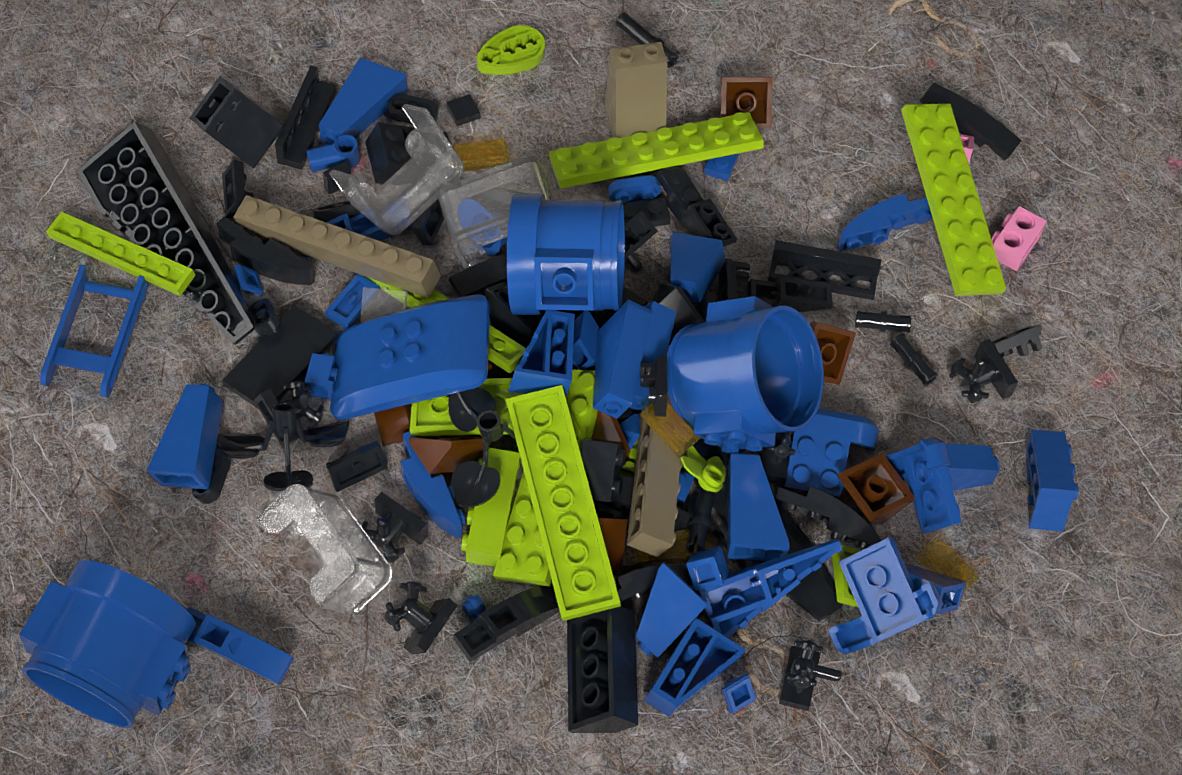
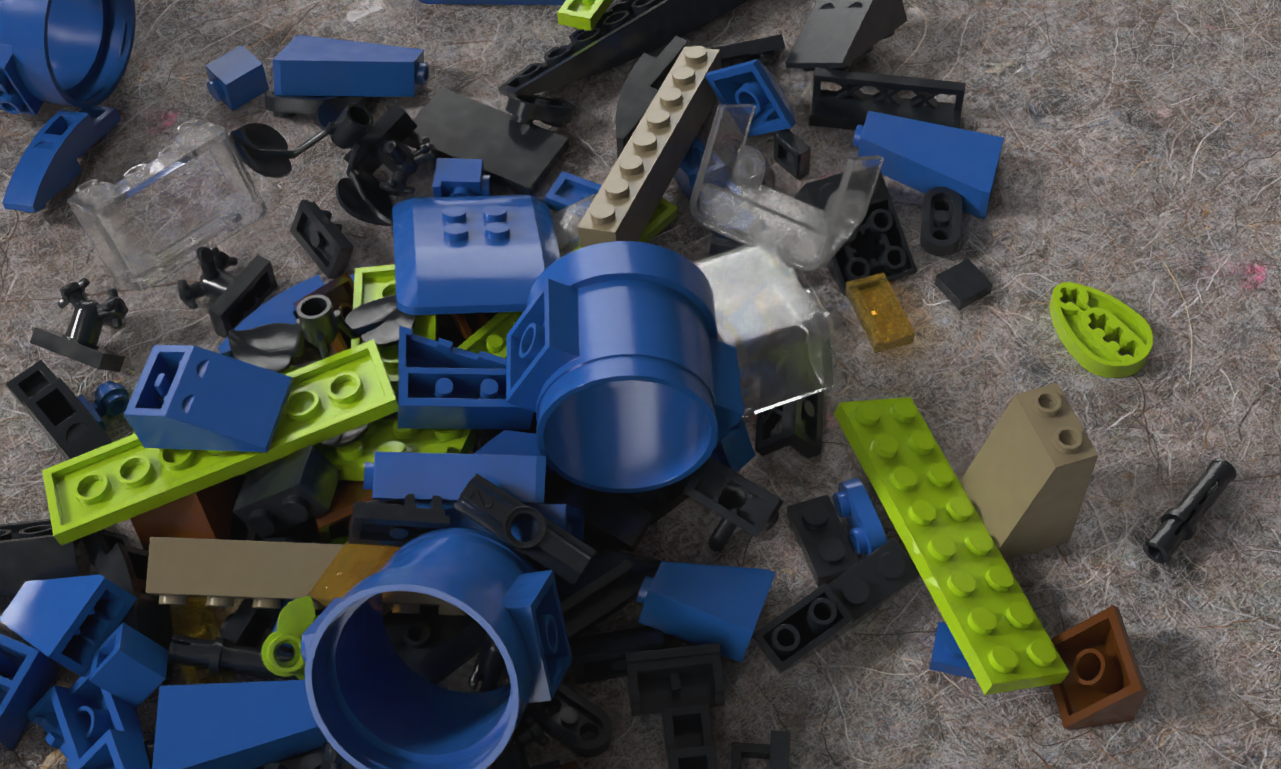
camera: 90 degrees right, 5 degrees down
blue slope [235,264,263,295] -> none
blue piece [306,134,360,173] -> none
none -> blue slope [124,345,294,452]
none -> blue brick [205,45,269,111]
none -> black piece [454,473,596,586]
none -> blue slope [704,59,796,138]

